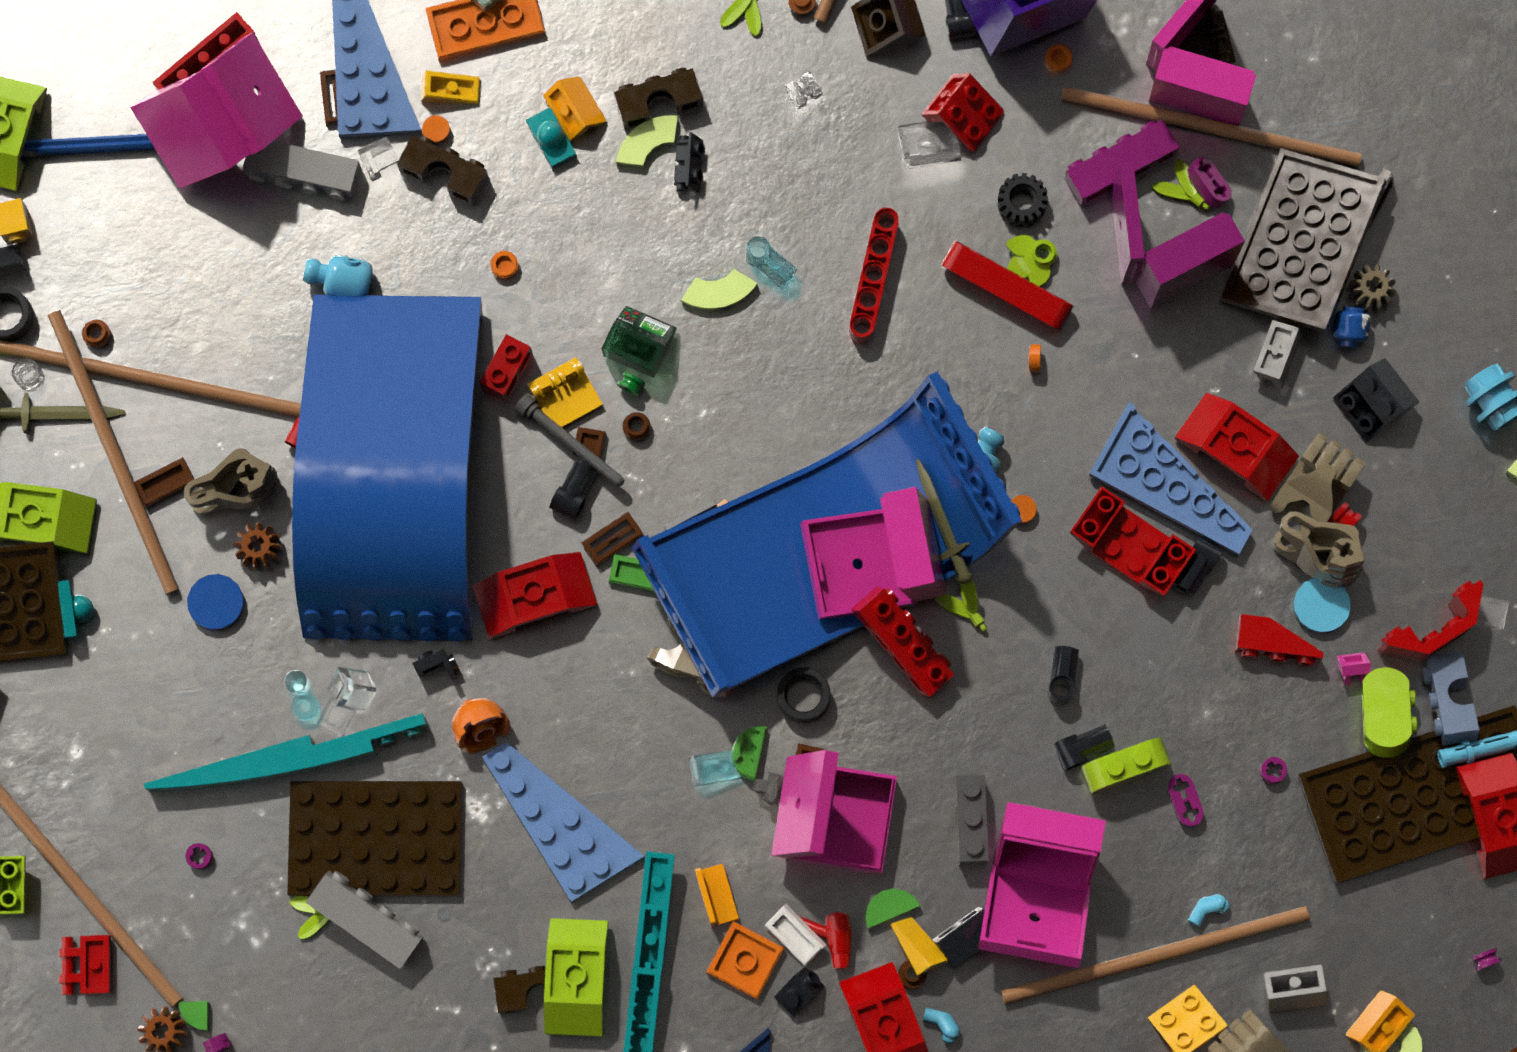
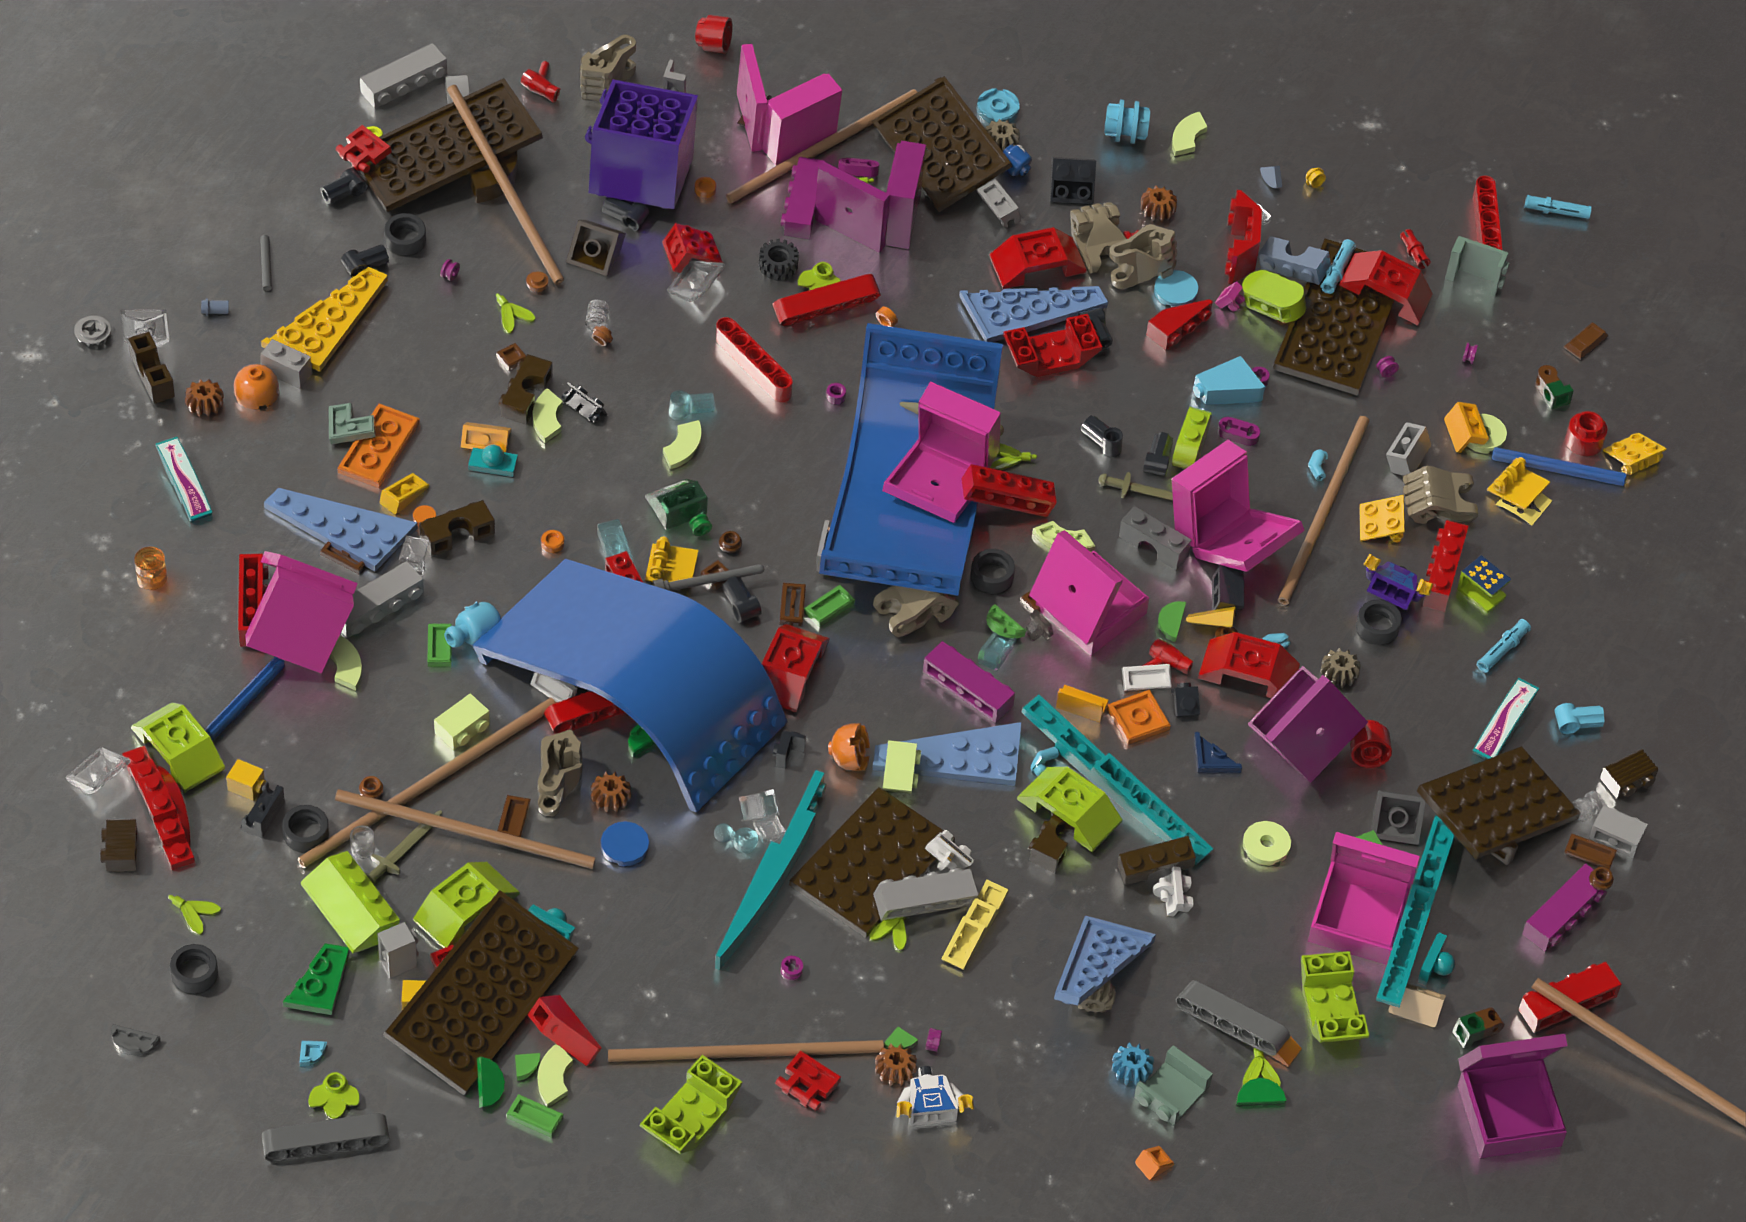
camera: 60 degrees left, 25 degrees down
none -> yellowish green tile [329,635,362,691]
none -> bright green tile [427,624,452,667]
none -> yellowish green brick [434,693,490,751]
none -> reddish brown tile [496,343,526,371]
none -> dark orange plate [591,326,613,346]
none -> clear light blue slope [597,519,634,564]
none -> magenta axle [826,383,846,405]
none -> yellowish green brick [883,740,921,794]
none -> magenta brick [923,641,1015,723]
none -> white hips [925,830,974,870]
none -> light yellow slope [942,880,1009,970]
none -> medium azure tile [977,88,1020,123]
none -> medium azure arm [1031,747,1059,776]
none -> yellowish green tile [1033,521,1095,552]
none -> olive sword [1098,472,1173,501]
none -> dark orange gear [1140,185,1177,222]
none -> medium azure slope [1193,356,1265,405]
none -> magenta bush [1376,356,1399,378]

